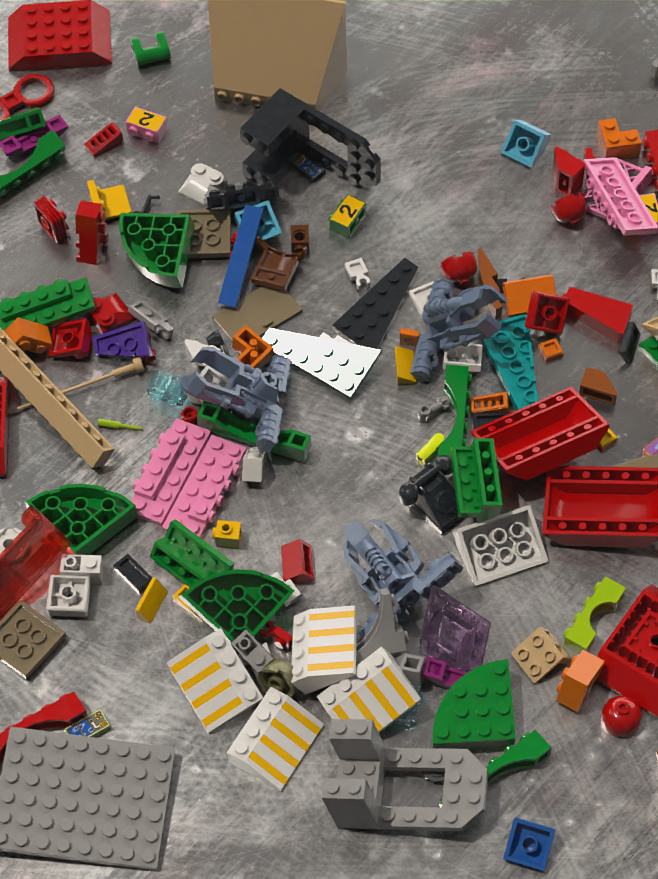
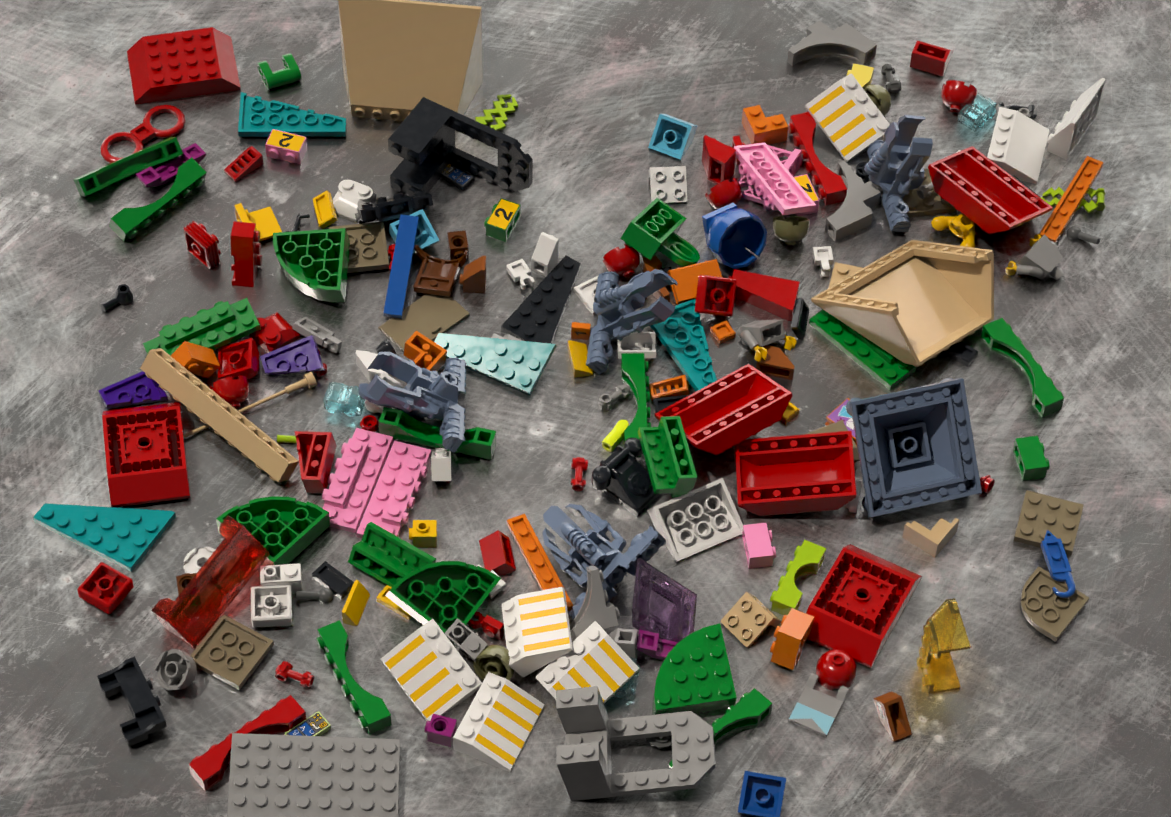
camera: 10 degrees left, 5 degrees down
none -> red cylinder [210,375,249,409]
none -> teal wing [238,92,346,137]
none -> red bar [275,661,315,687]
none -> red wedge [294,431,337,493]
none -> dark grey bar [295,588,334,603]
none -> yellow tile [312,190,337,229]
none -> green arch [316,620,392,735]
none -> magenta brick [424,714,457,747]
none -> dark orange slope [459,256,487,294]
none -> lime piece [475,94,518,131]
none -> orange plate [507,513,573,611]
none -> white slope [531,232,559,277]
none -> red bar [571,457,588,491]
none -> green brick [620,198,700,267]
none -> white bracket [648,166,688,203]
none -> blue plate [702,203,767,269]
none -> light grey torso [737,319,796,362]
none -> bright pink brick [742,523,776,569]
none -> olive cylinder [773,215,810,245]
none -> light grey flag [789,673,848,737]

